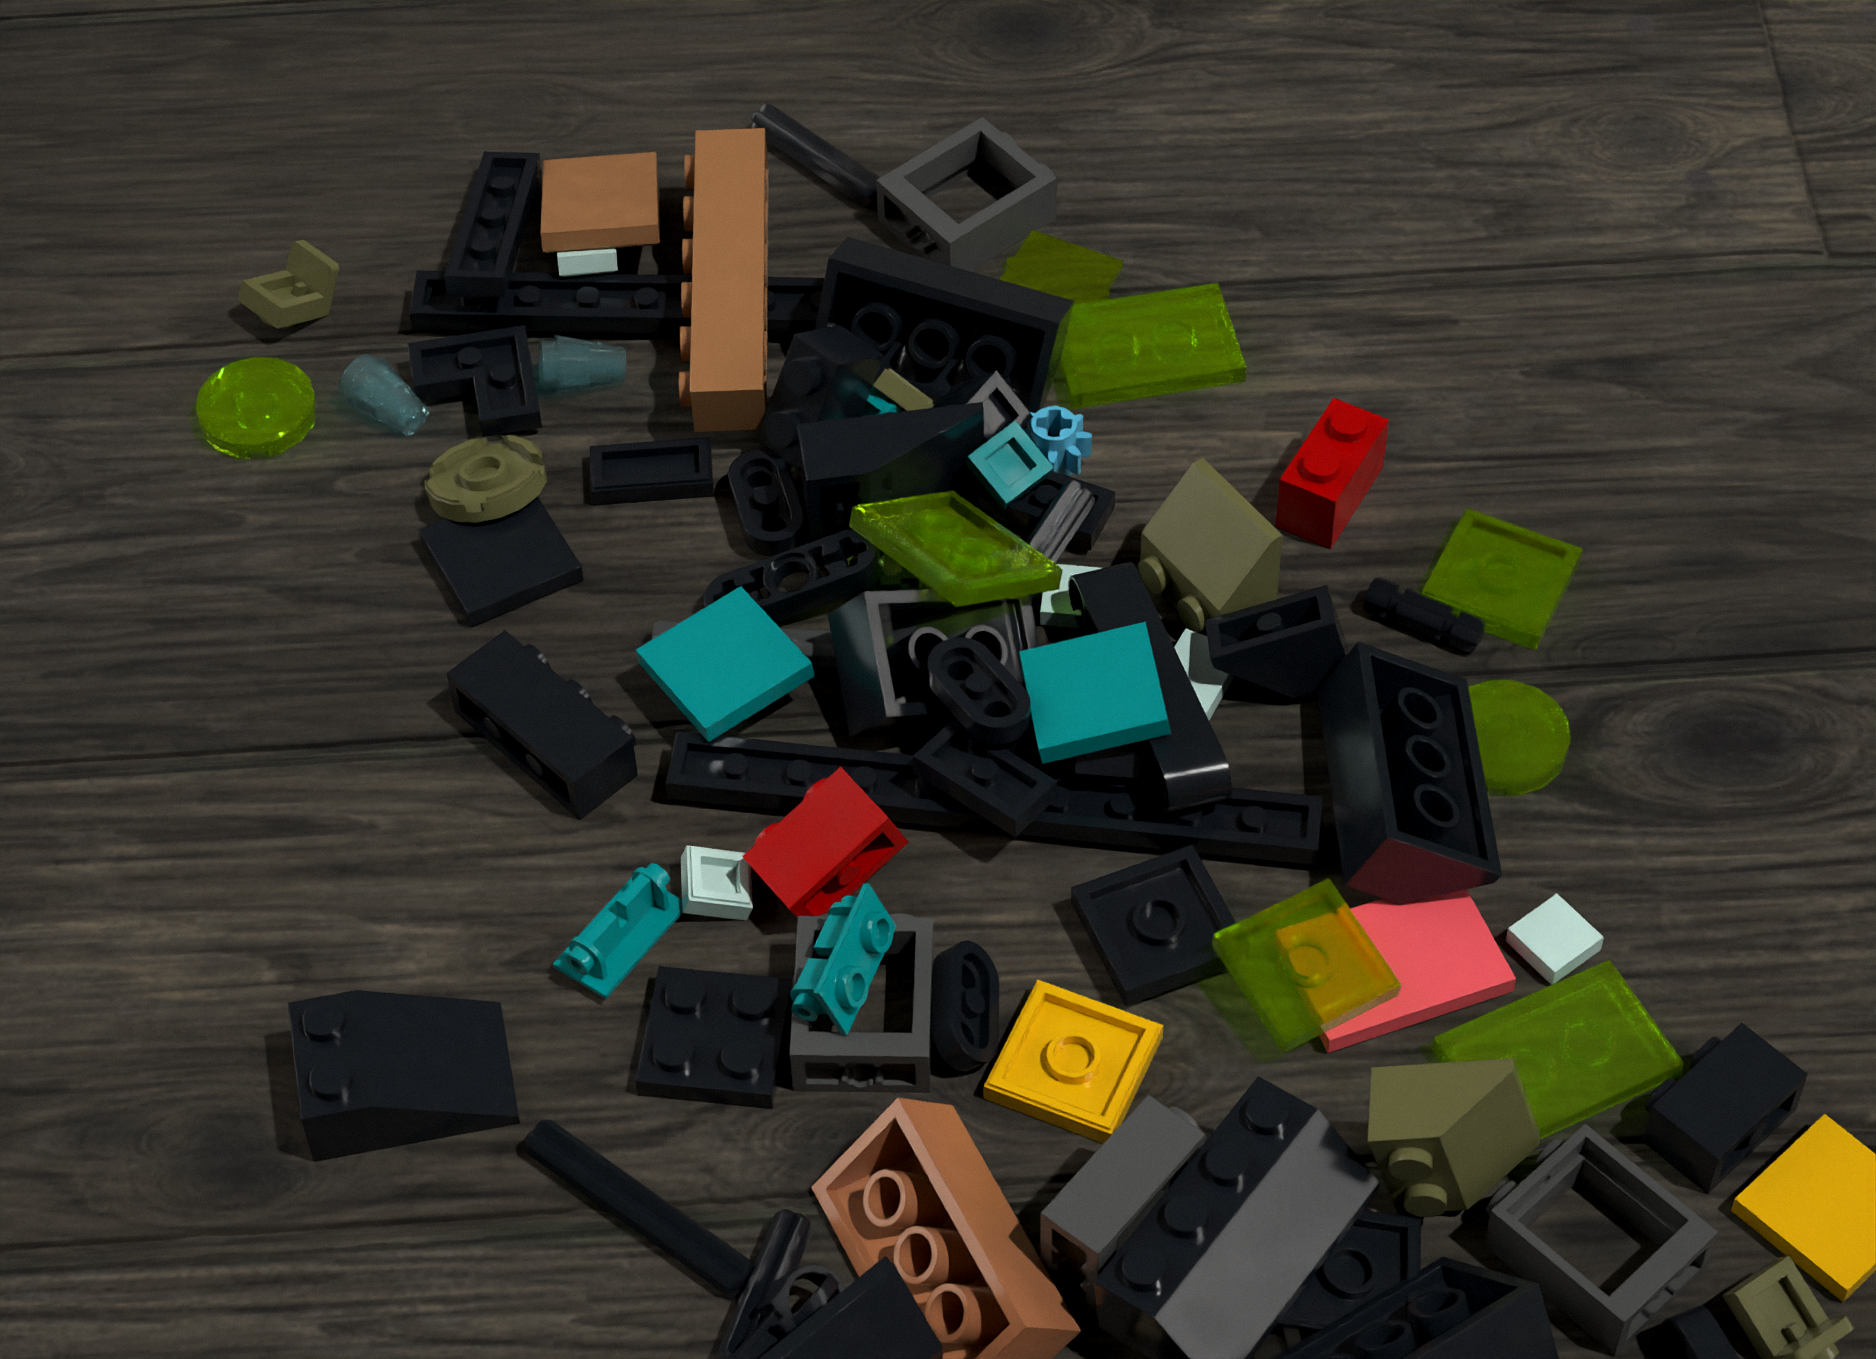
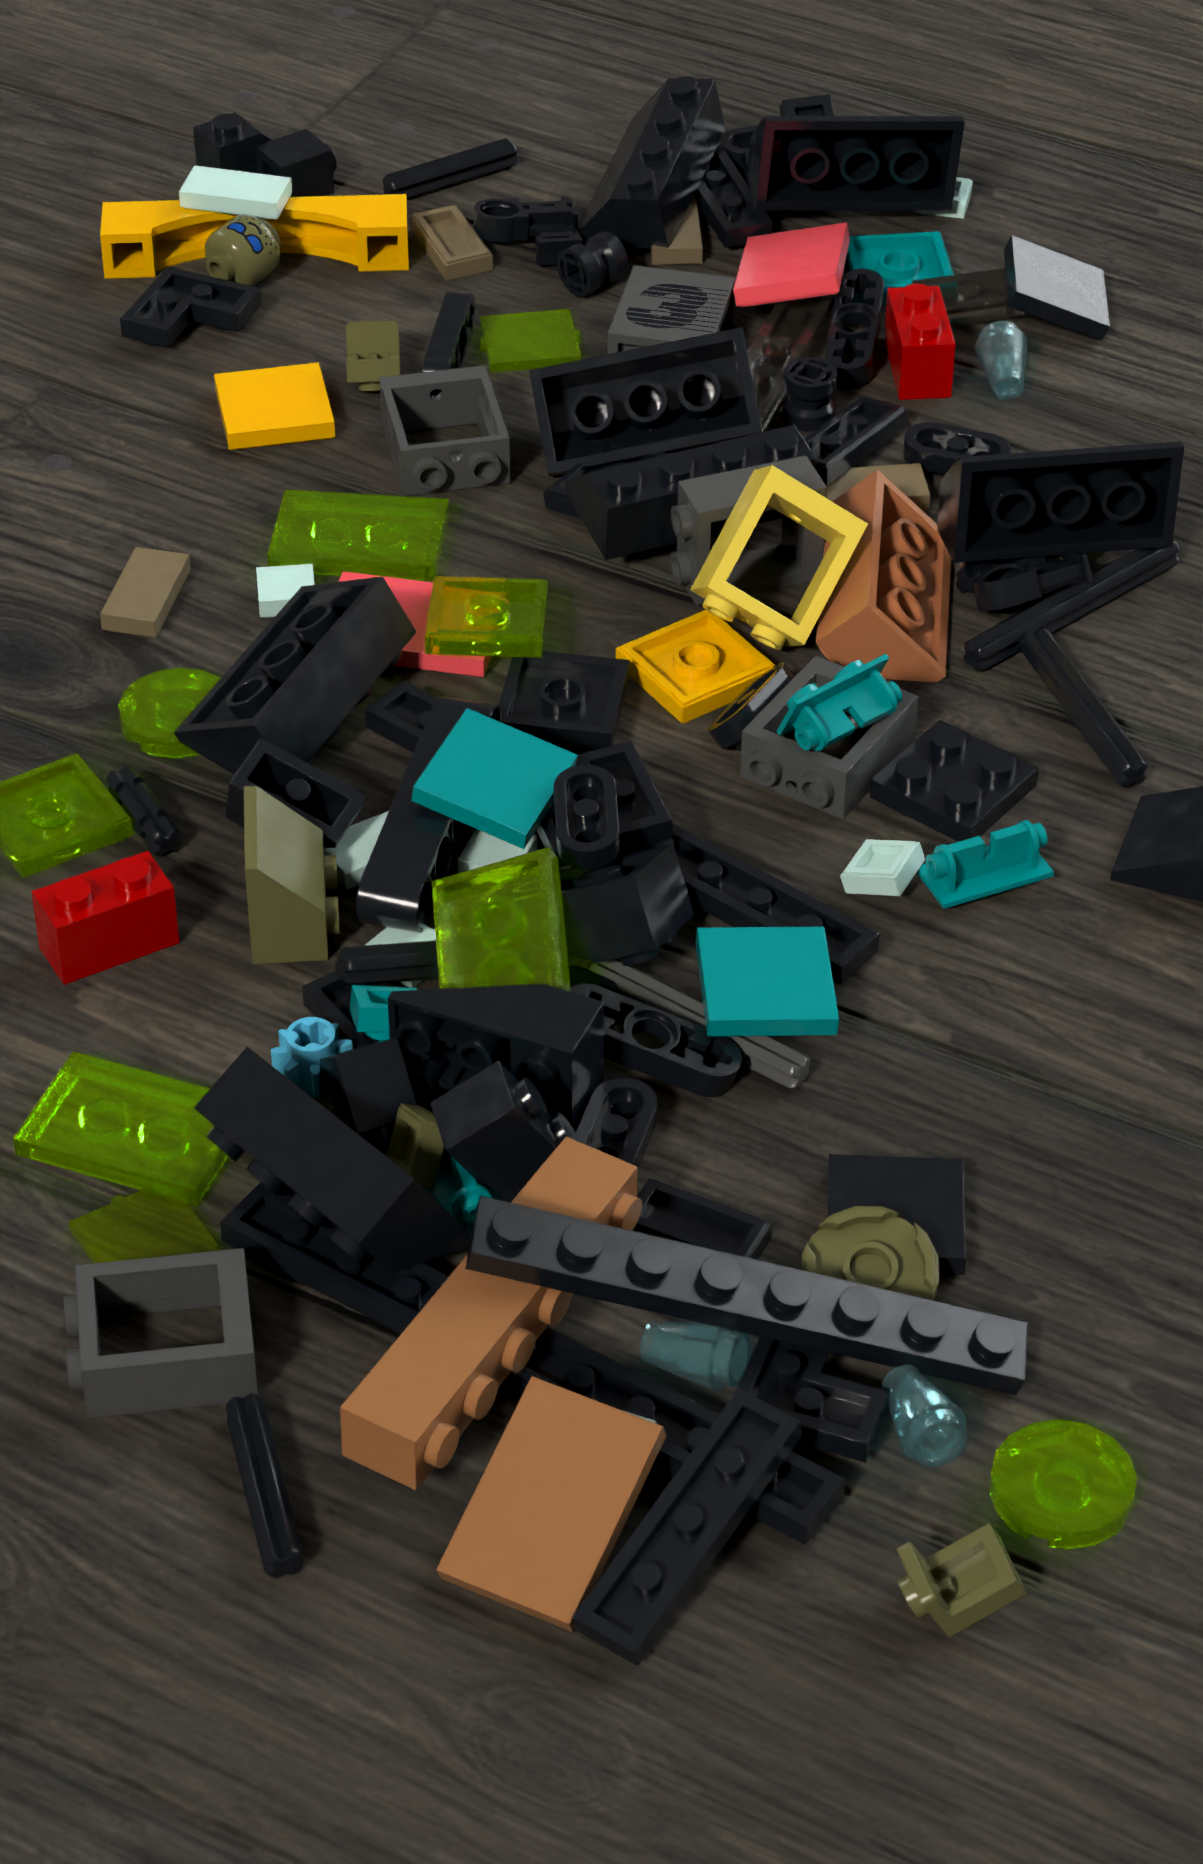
camera: 150 degrees left, 10 degrees down
black brick [446,630,638,820] -> none
red brick [742,767,908,918] -> none
olive slope [1368,1058,1540,1217] -> none
black brick [1642,1022,1808,1194] -> none
none -> dark tan tile [100,547,191,638]
none -> black plate [465,1196,1027,1395]
none -> light yellow window [690,465,868,651]

